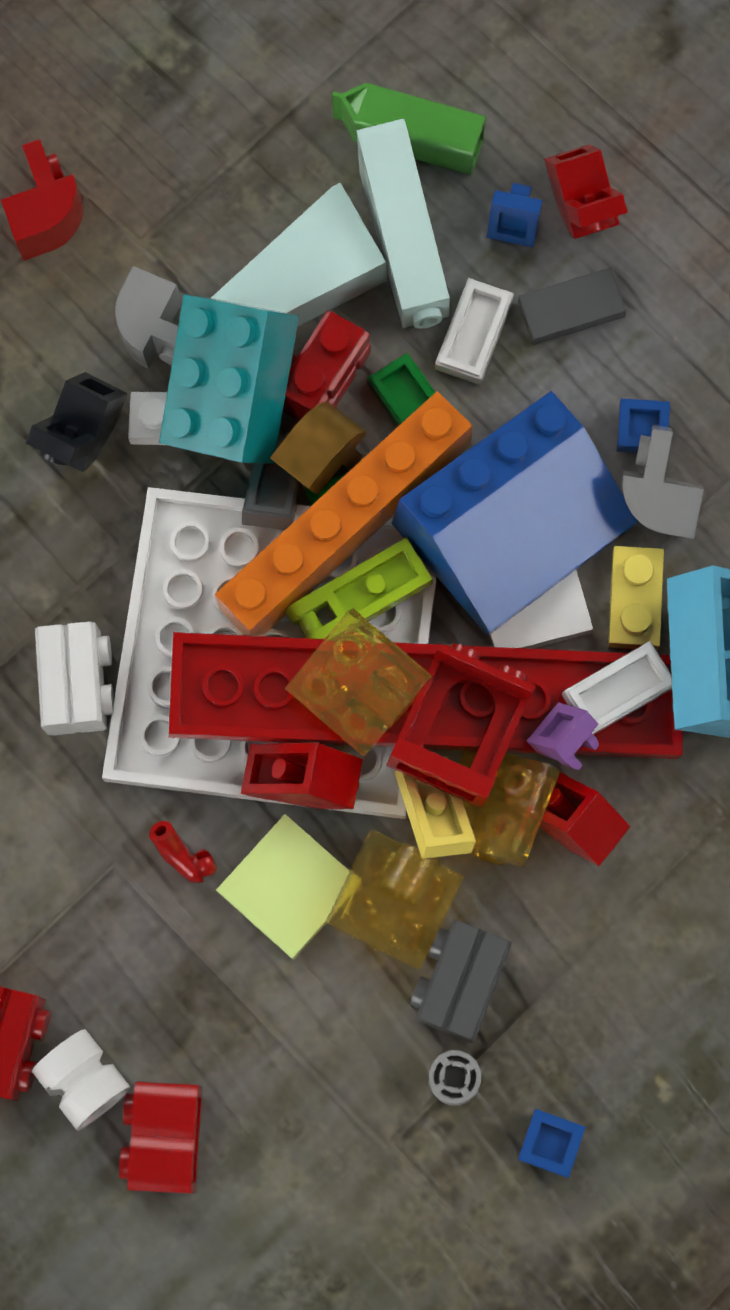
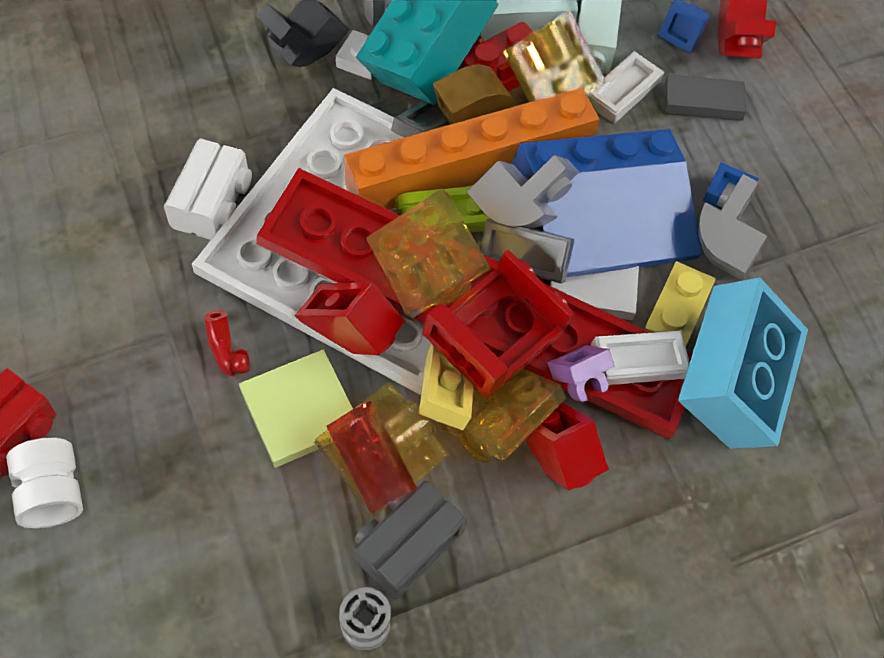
camera: 10 degrees right, 15 degrees down
red brick [119,1082,202,1194] -> none
none -> clear red plate [326,401,418,514]
none -> light grey brick [467,155,579,228]
none -> dark grey tile [480,218,575,284]
none -> clear yellow plate [503,11,606,102]

